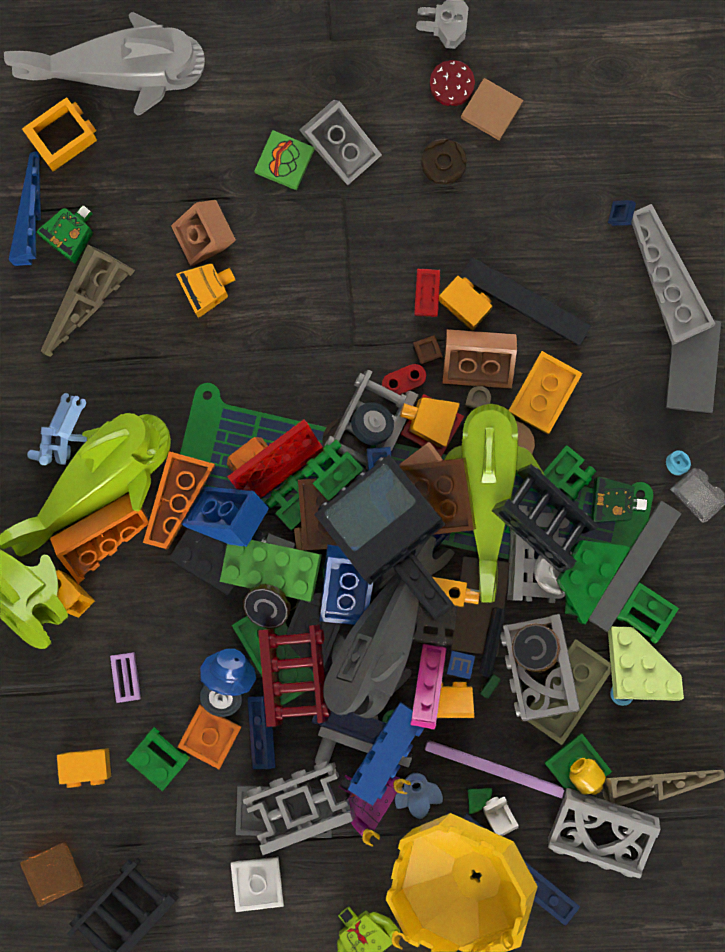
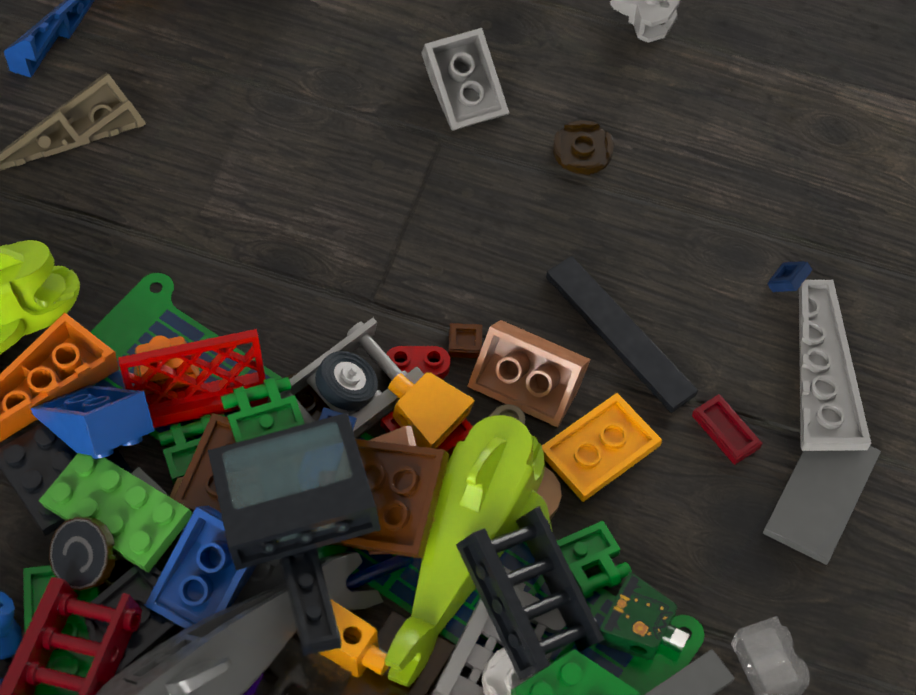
camera: 15 degrees right, 25 degrees down
green torso [37,205,93,264] -> none
nougat slope [171,200,236,266] -> none
light orange torso [176,264,235,318] -> none
bright green tile [255,130,315,190] -> none
red plate [414,269,440,317] -> none
dark red tile [430,60,475,106] -> none
light orange brick [439,276,492,331] -> none
medium nougat tile [461,78,523,141] -> none
medium azure tile [666,451,691,475] -> none
none -> dark red tile [692,394,762,465]

